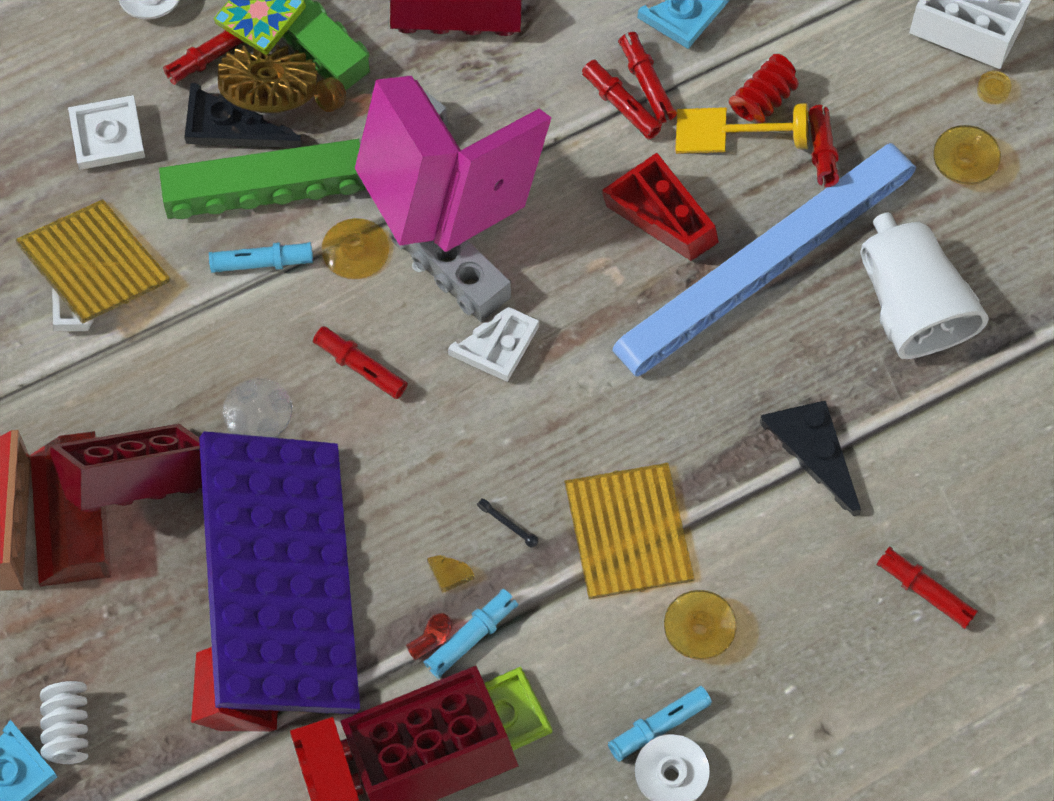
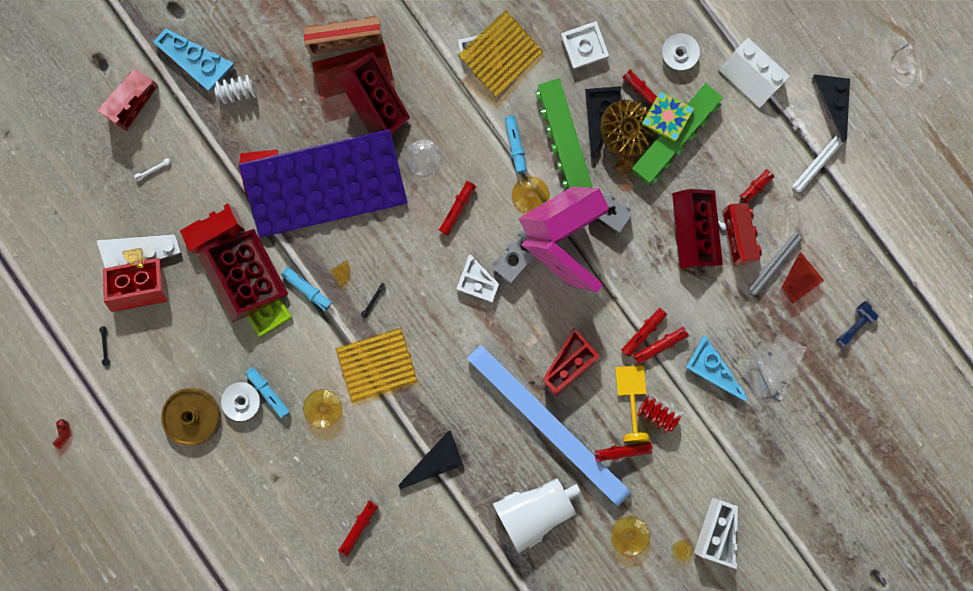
camera: 85 degrees right, 20 degrees up
clear red arm [406,613,453,660] -> none

